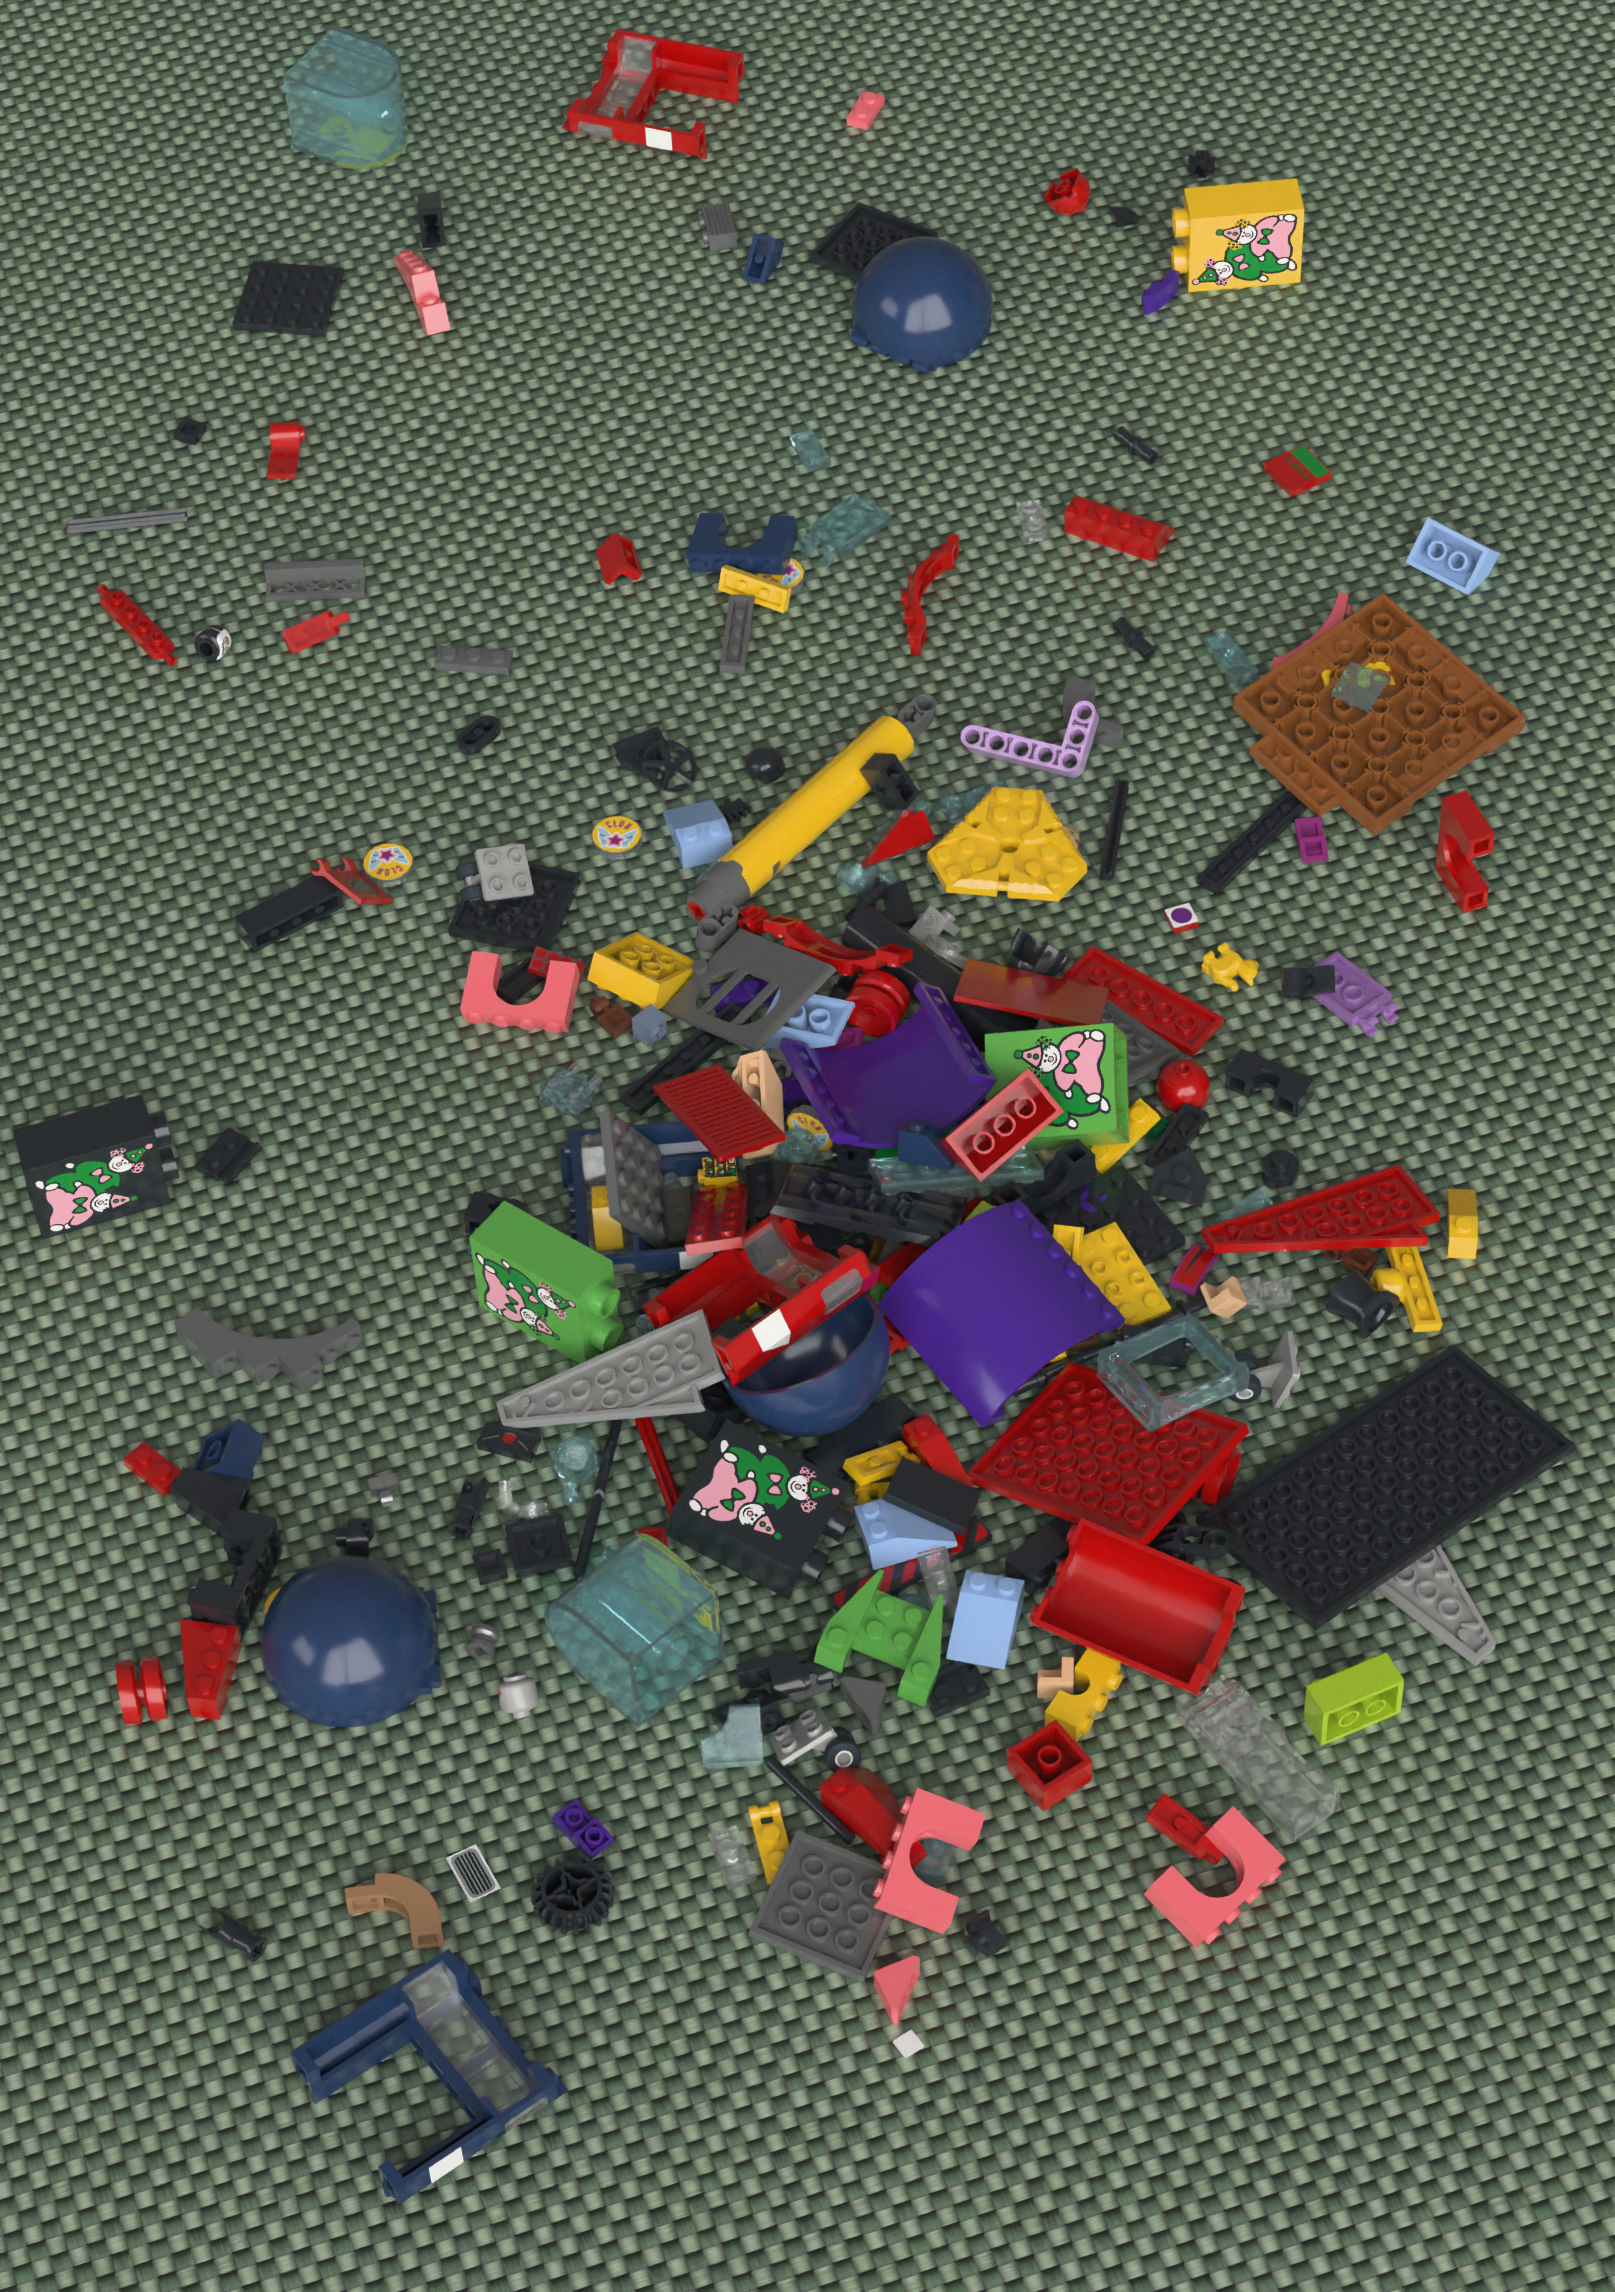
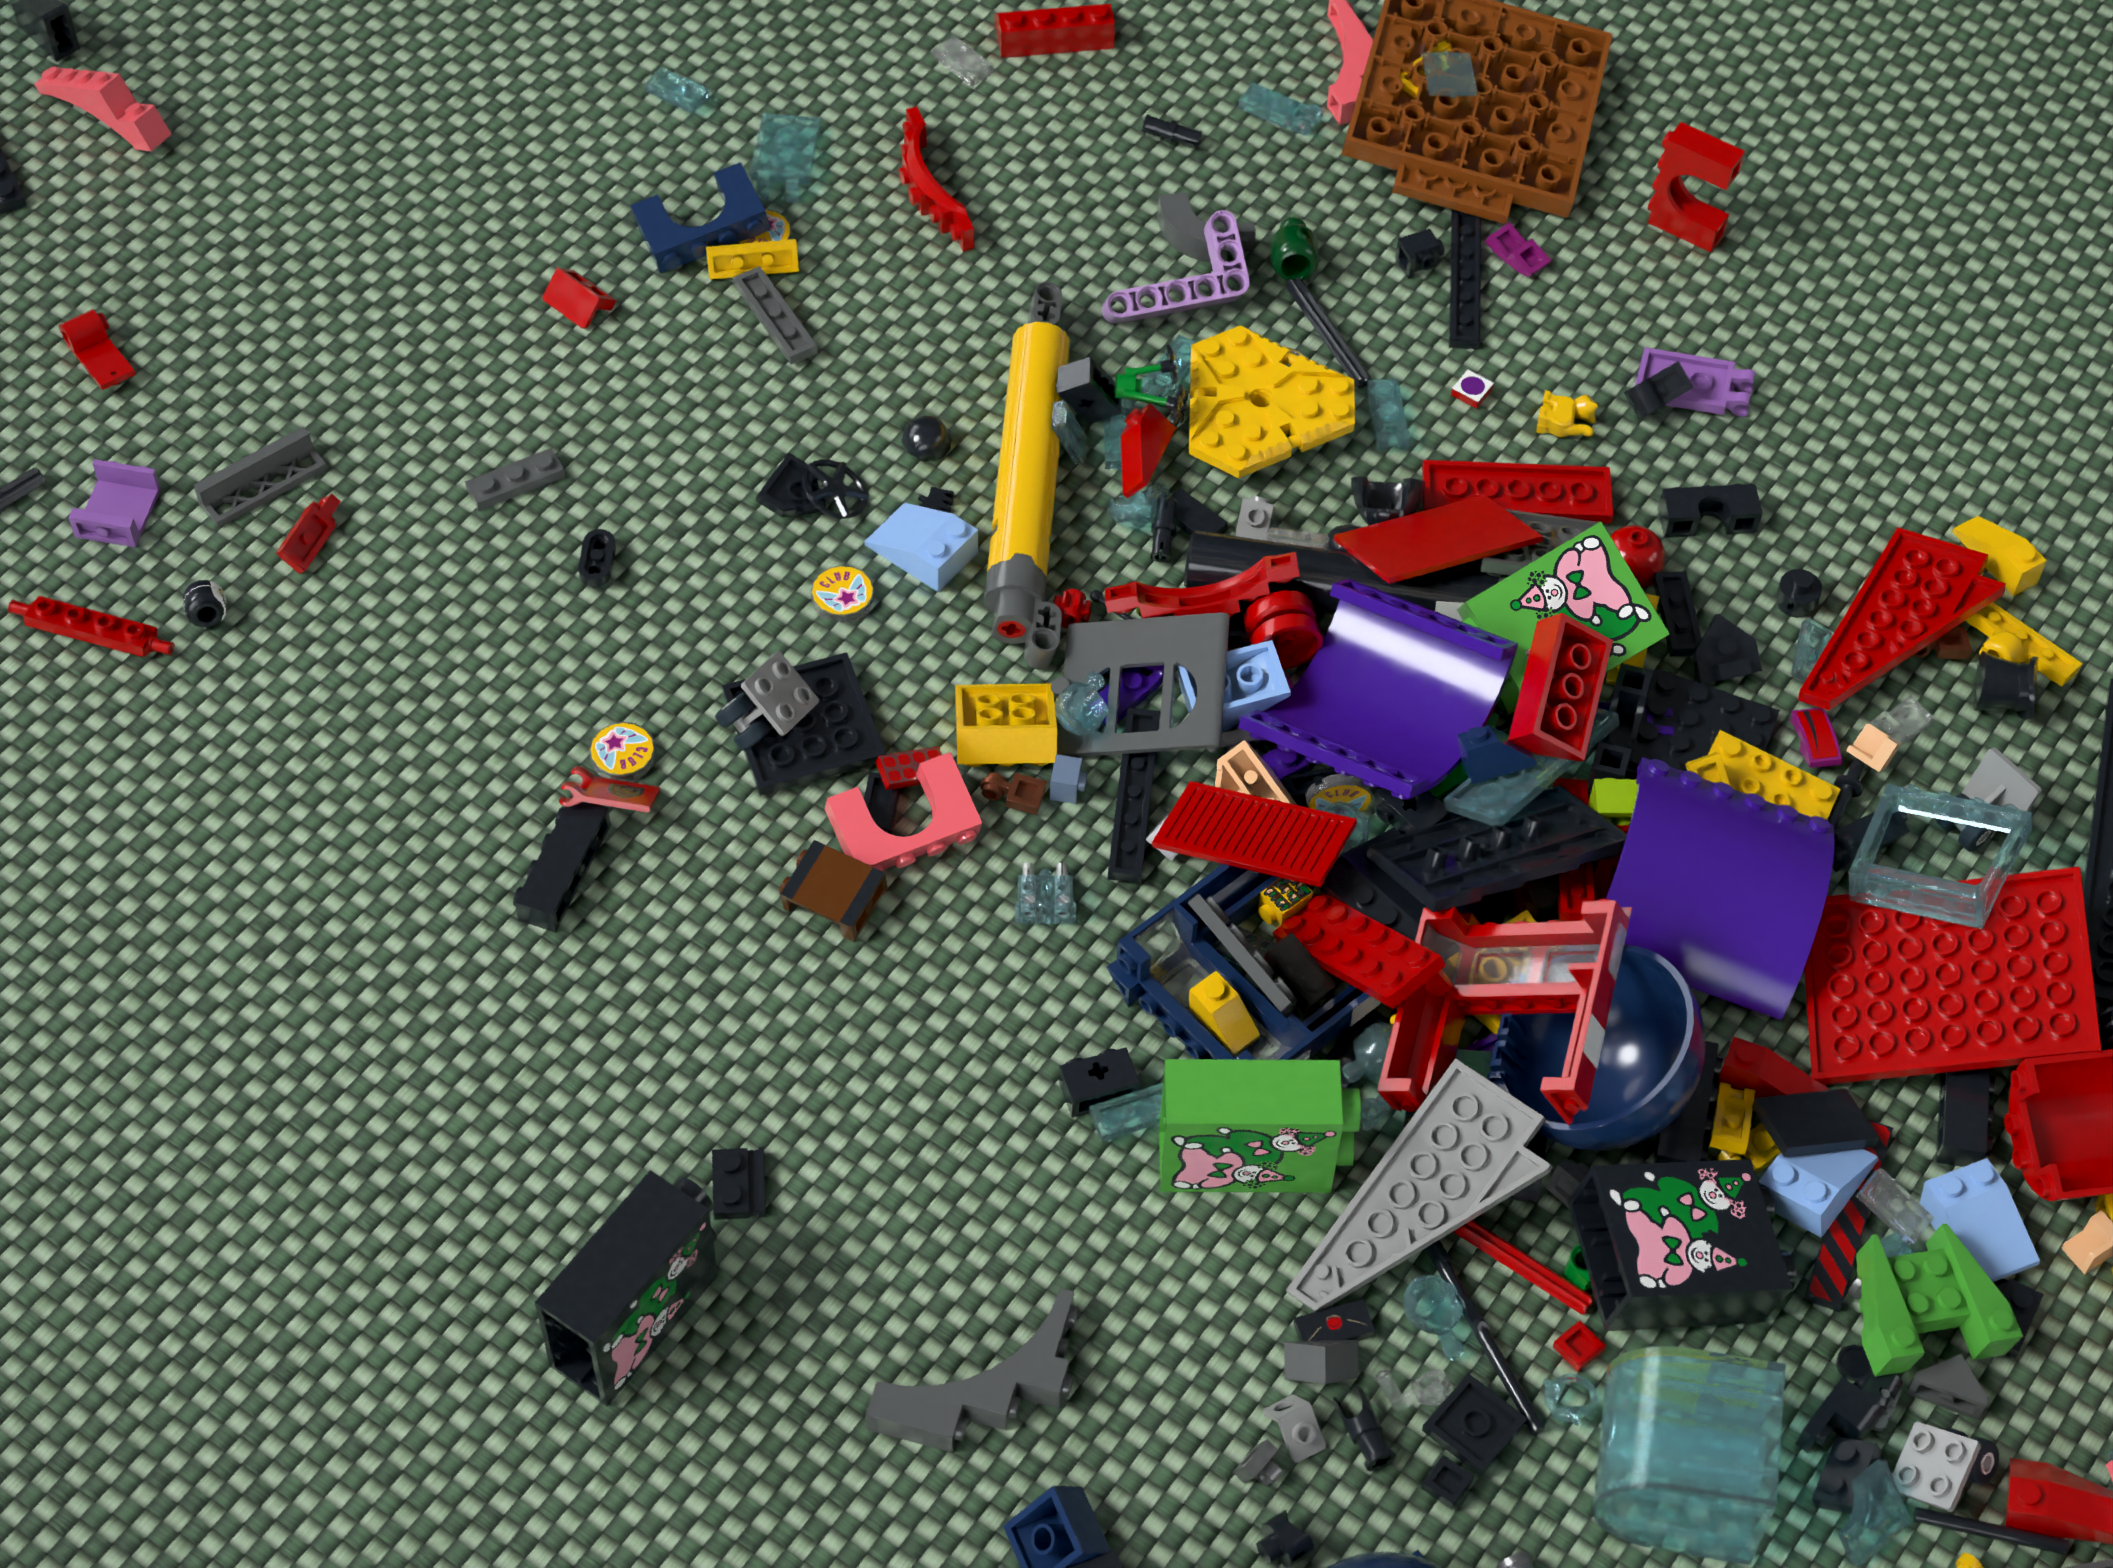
camera: 40 degrees left, 5 degrees up
none -> medium lavender panel [68,459,161,548]
none -> reddish brown panel [779,840,888,942]
none -> clear light blue tile [1051,400,1088,465]
none -> clear light blue hair [1054,671,1108,736]
none -> plant [1114,345,1189,427]
none -> light grey bracket [1263,1395,1326,1463]
none -> dark green piece [1270,217,1321,281]
none -> dark grey slope [1284,1340,1358,1384]
none -> clear light blue plate [1366,378,1410,450]
none -> black brick [1395,229,1445,279]

